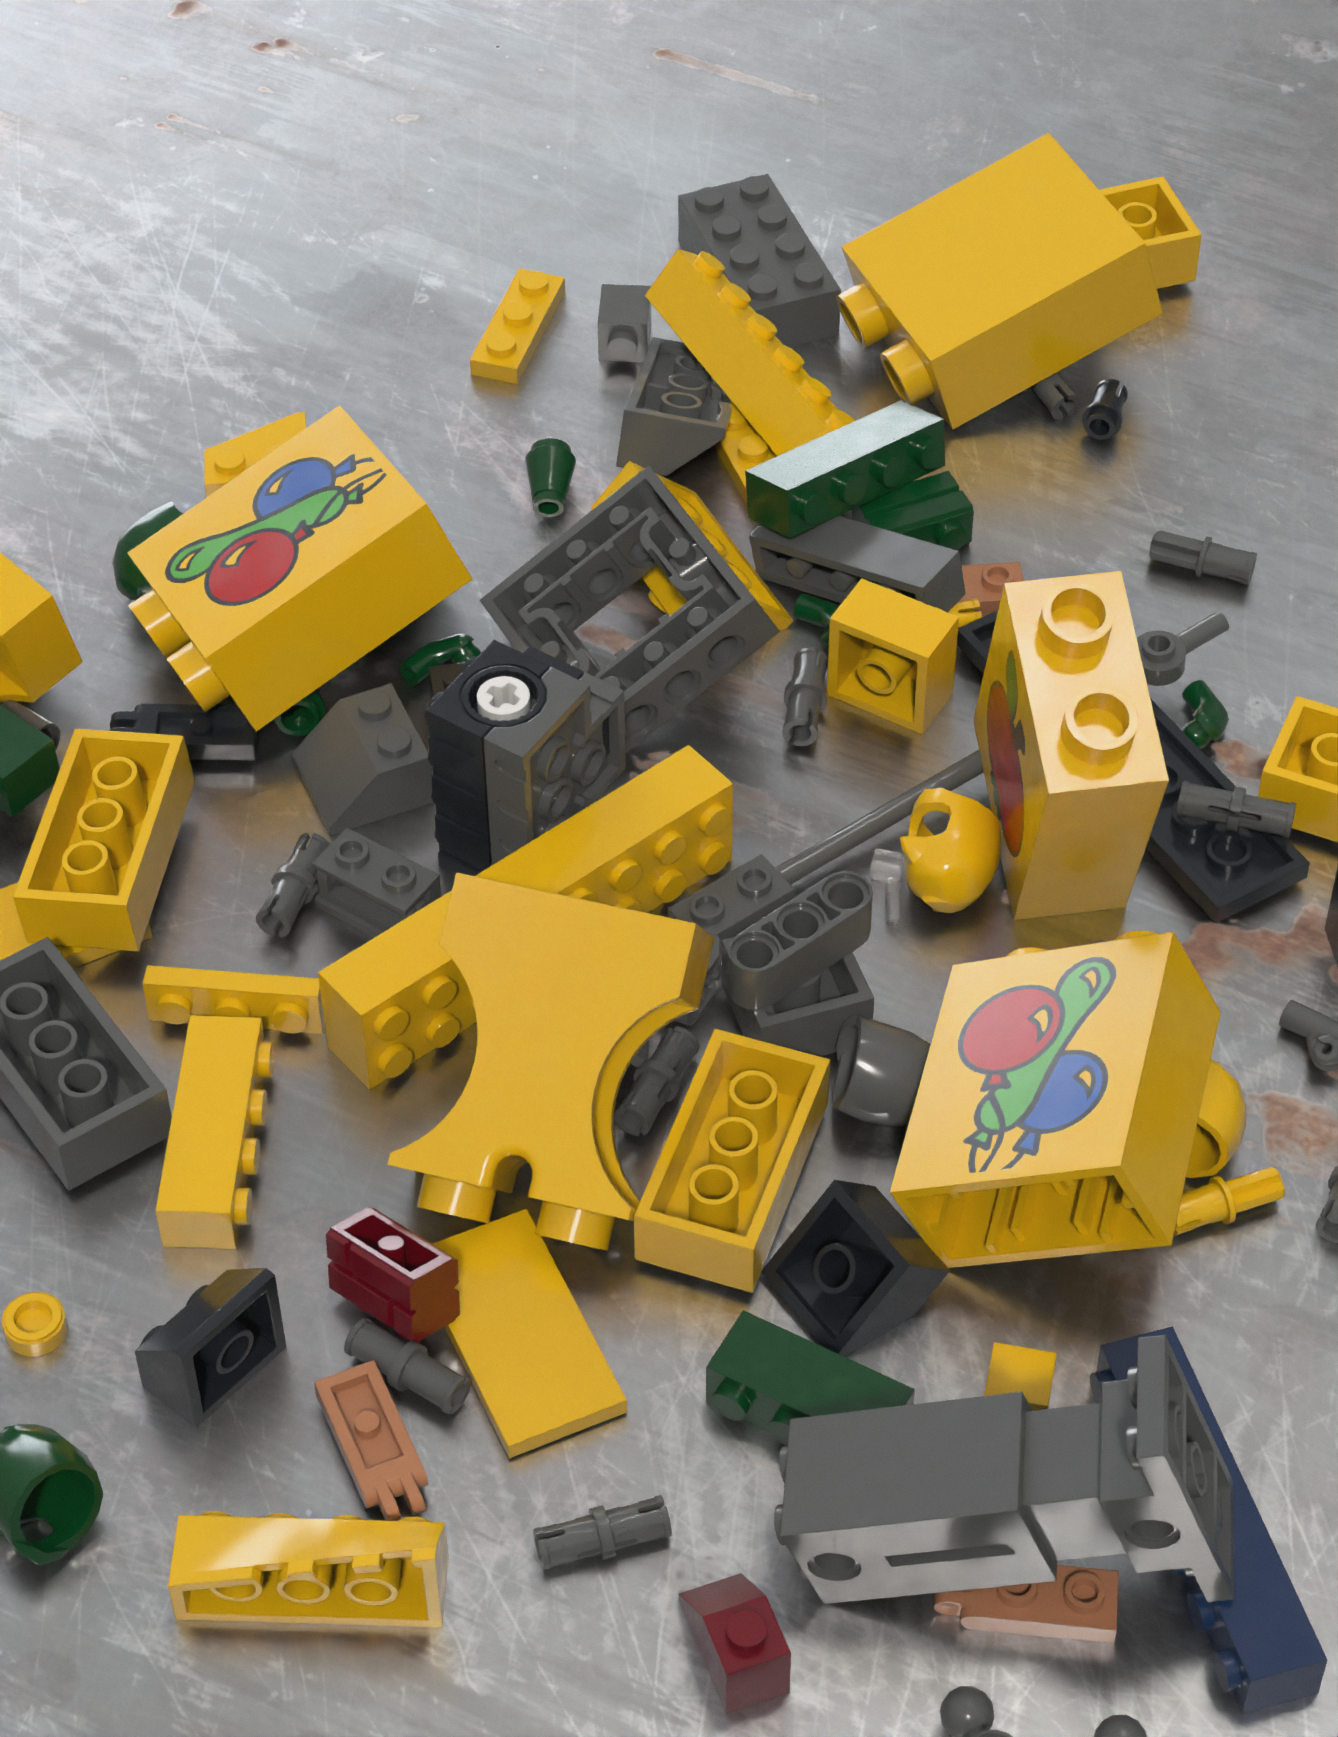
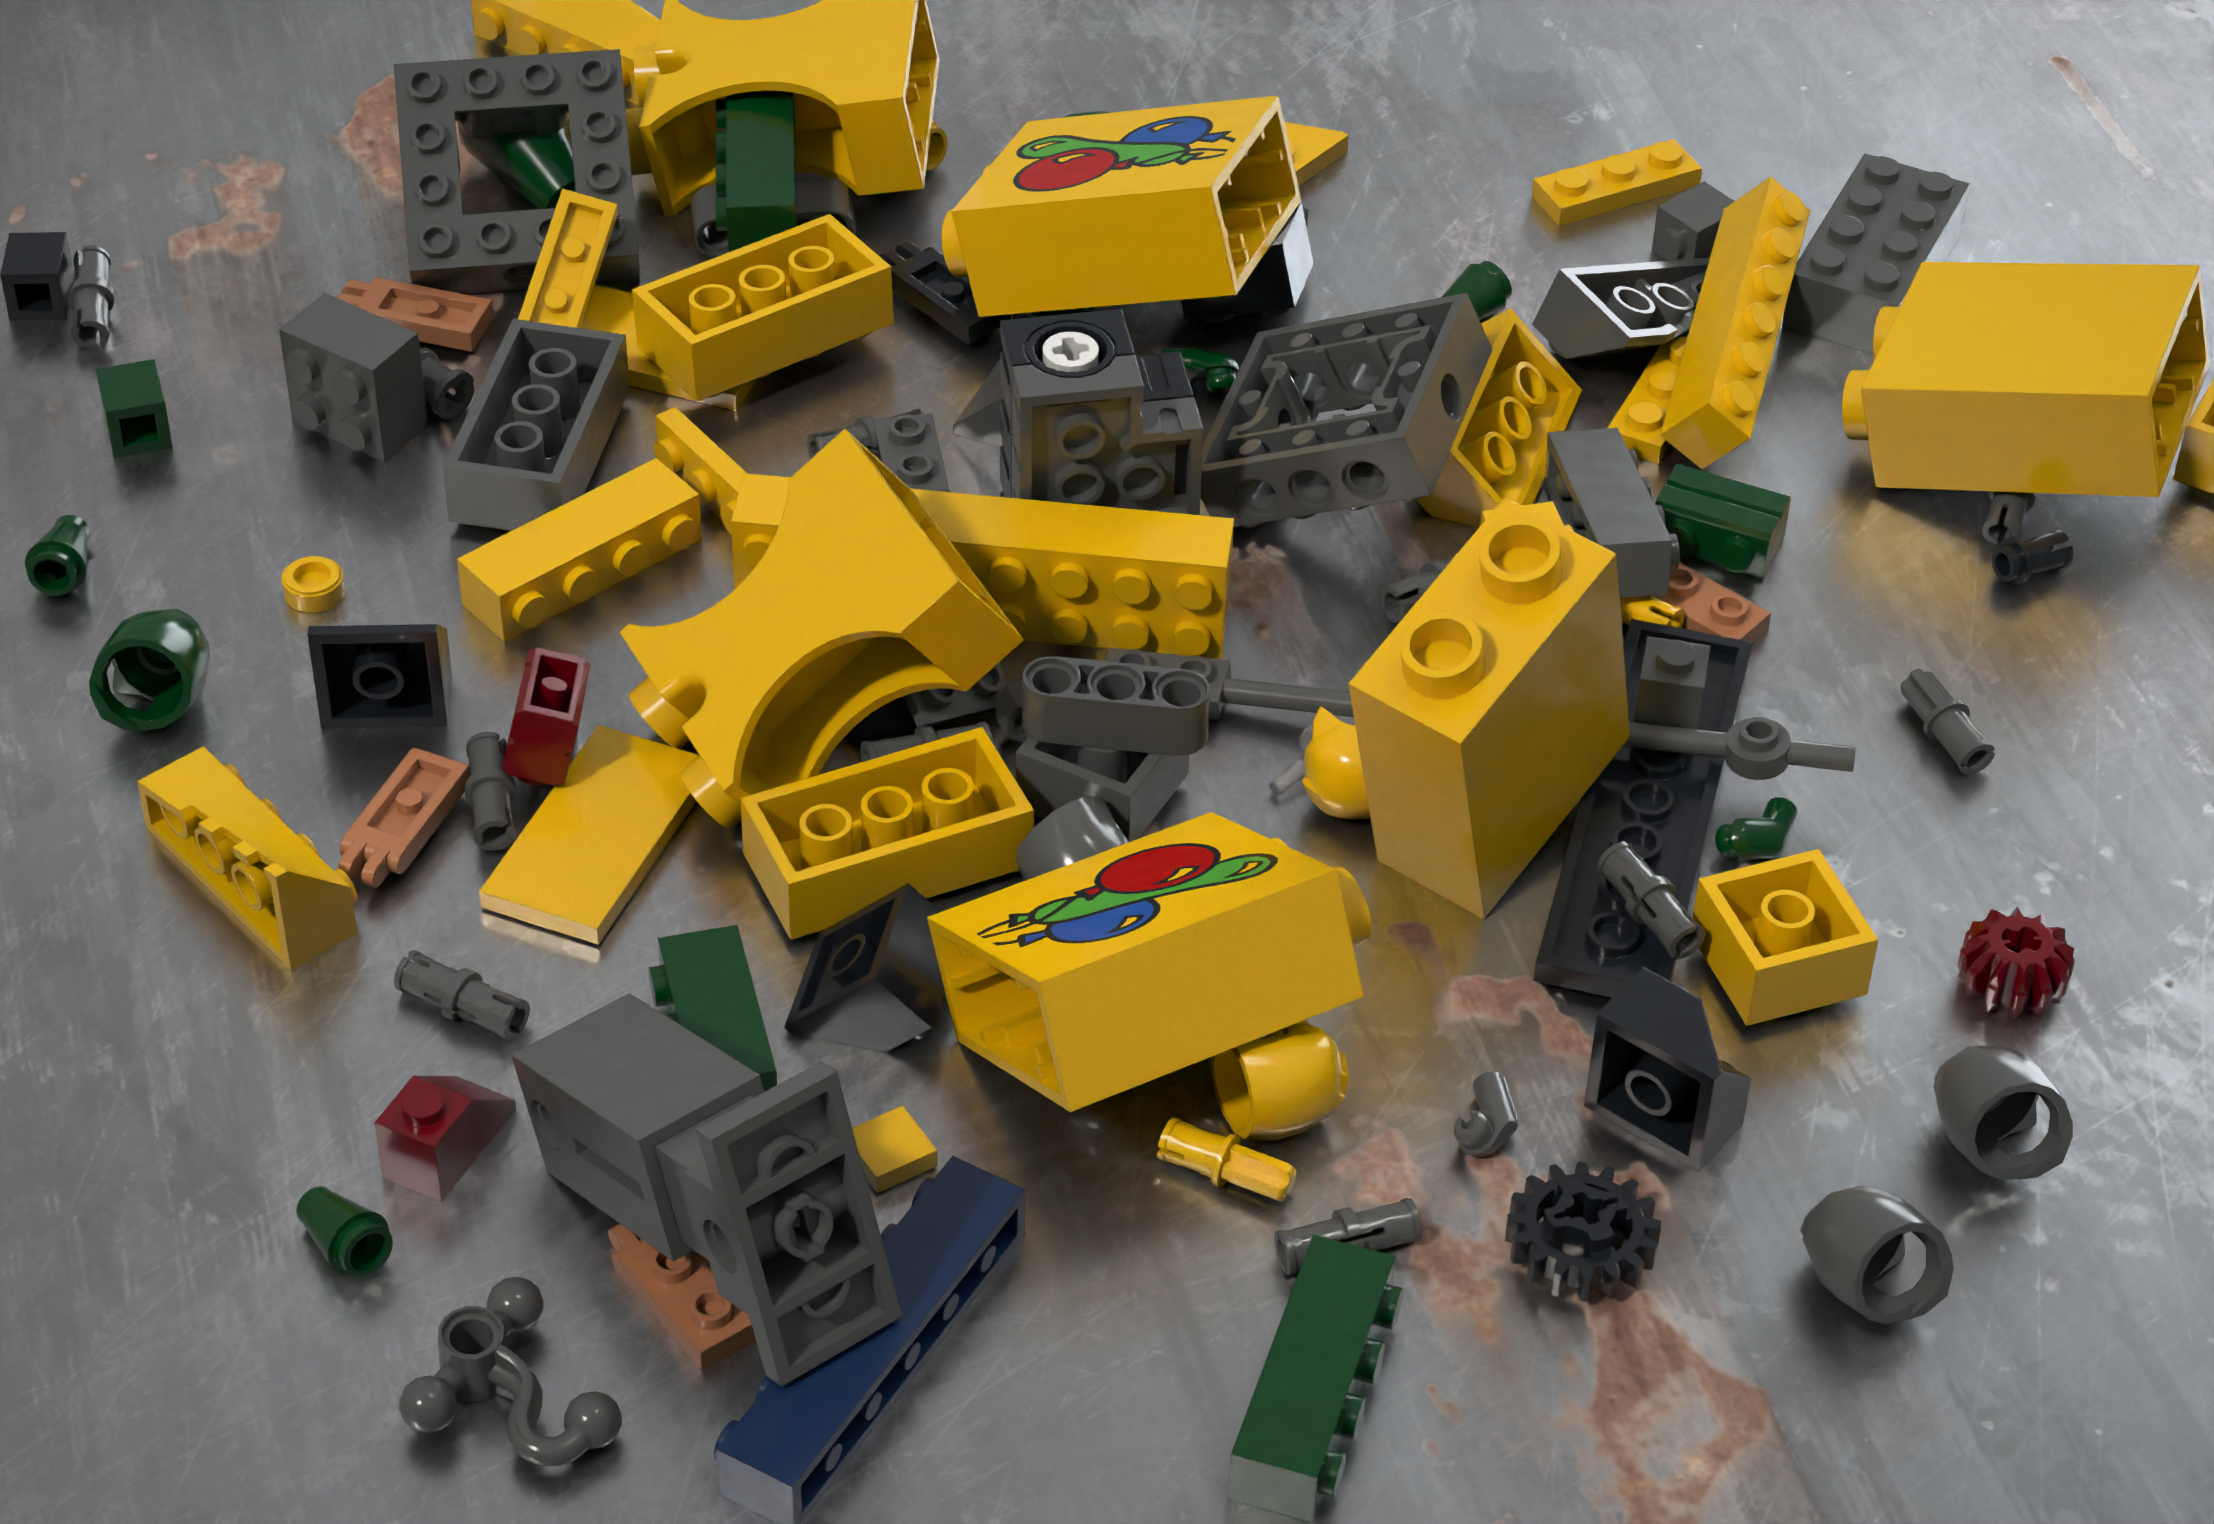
camera: 45 degrees right, 5 degrees down
dark green brick [745,400,945,538] -> none

